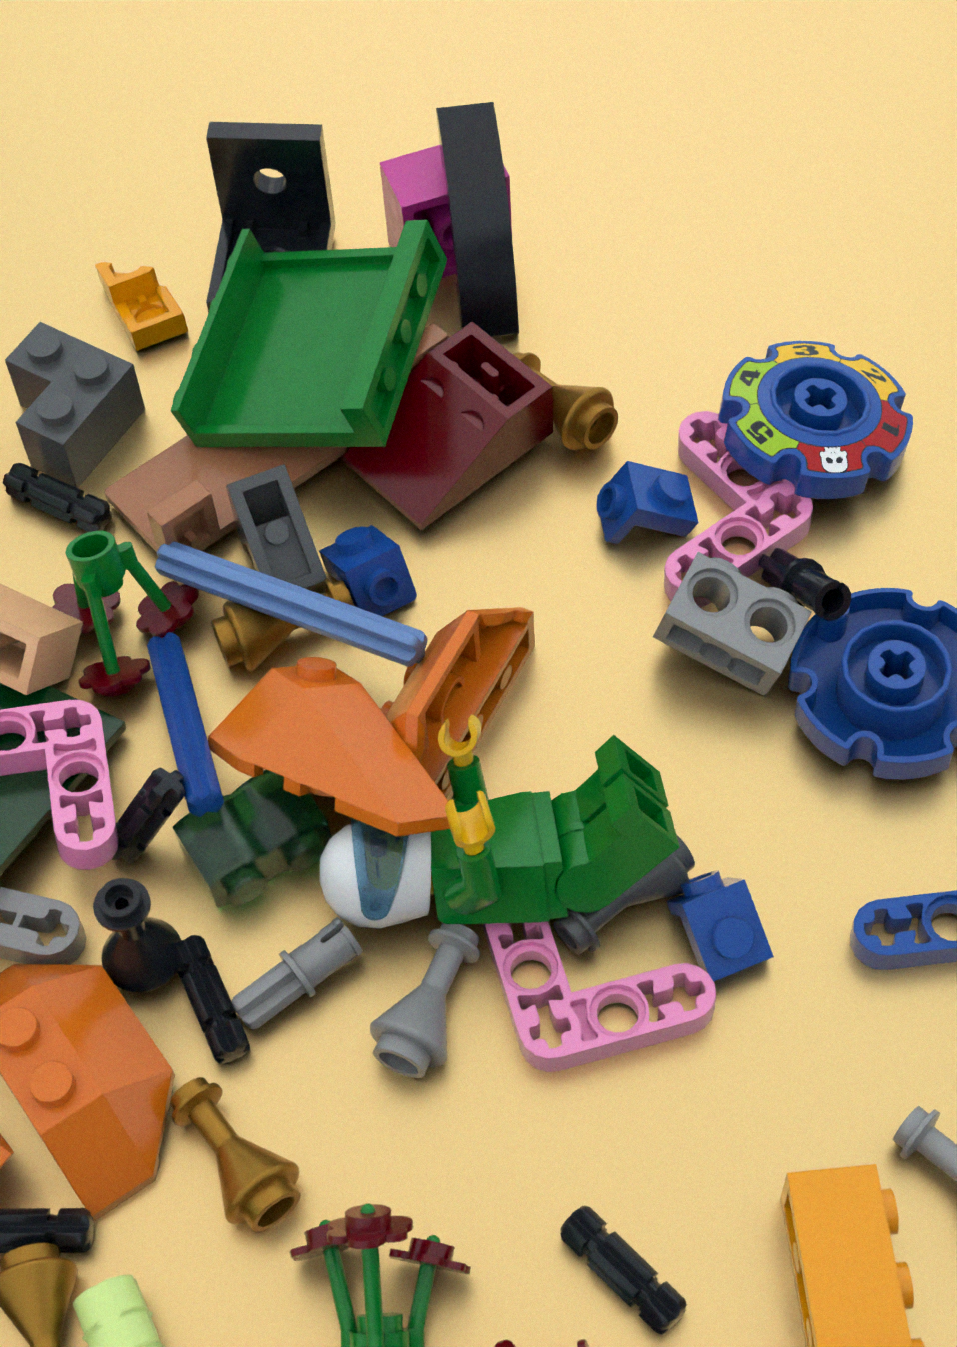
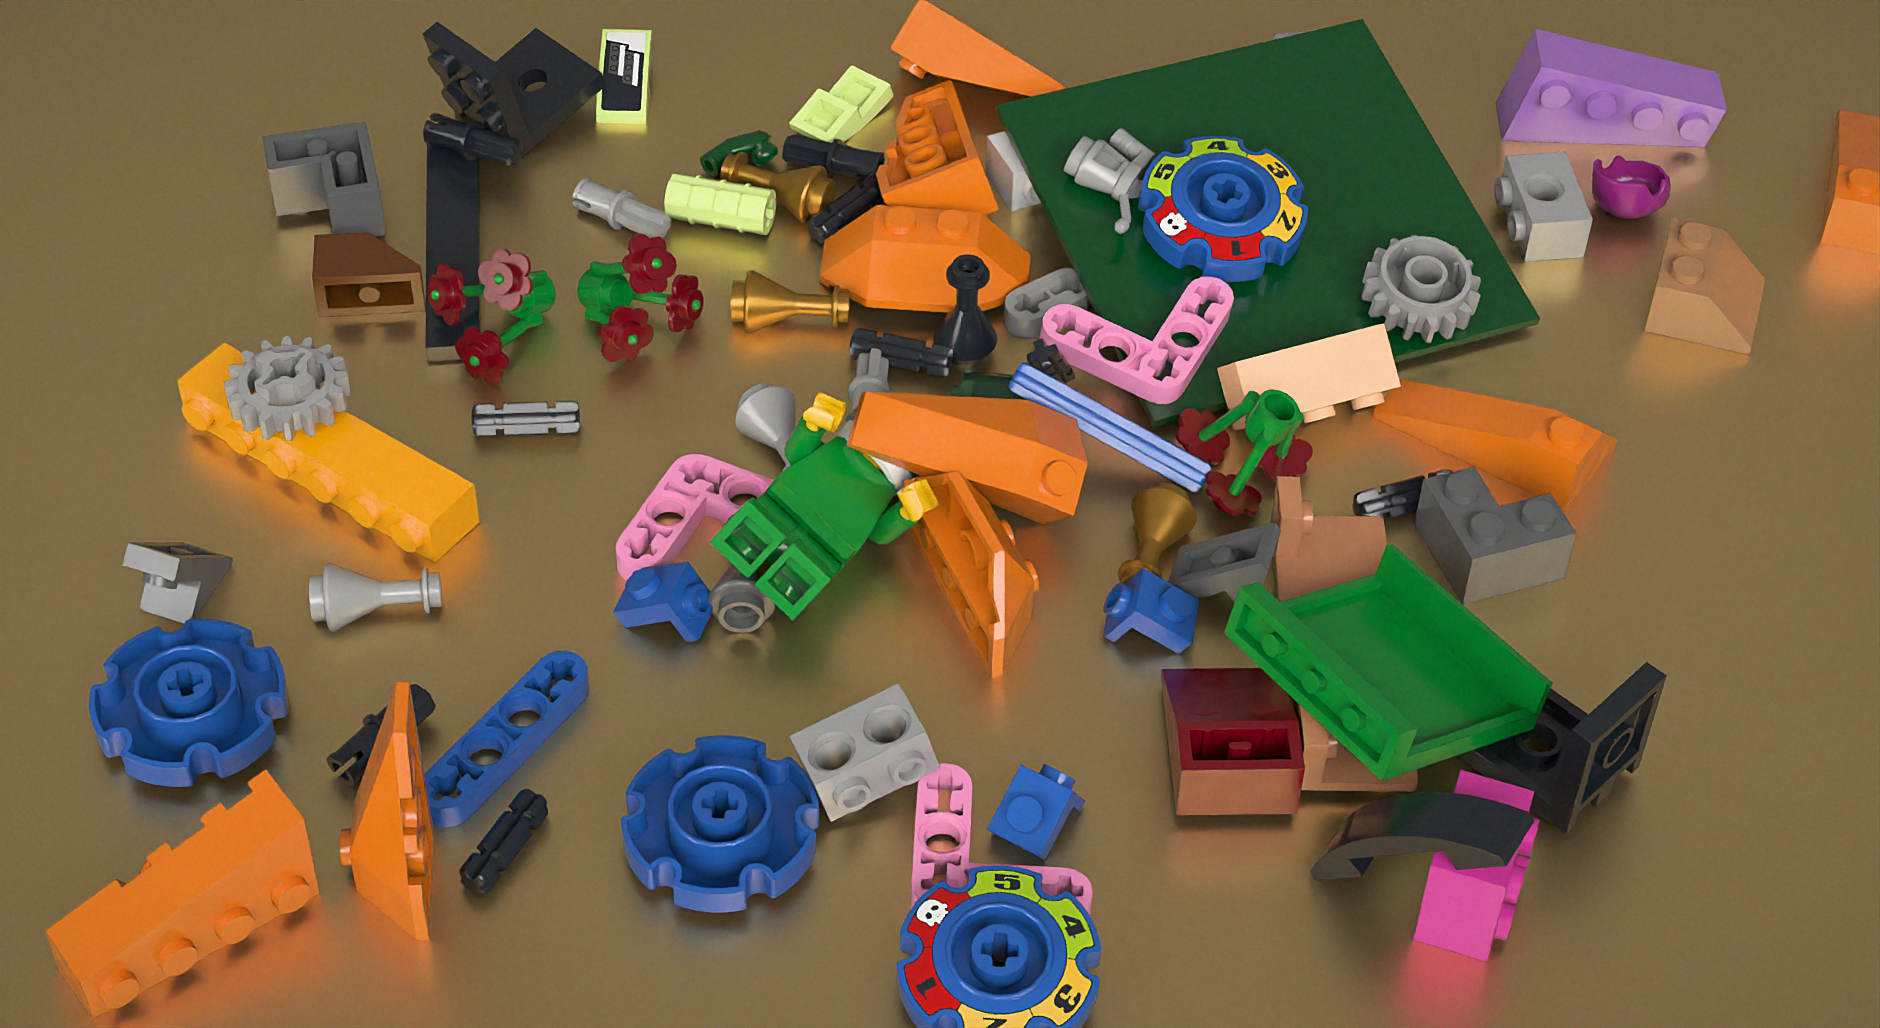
camera: 125 degrees right, 10 degrees down
light orange slope [95,262,189,351] -> none
medium blue axle [155,541,428,667] -> none
pearl gold piece [513,352,618,451] -> none
black axle [758,548,851,621] -> none

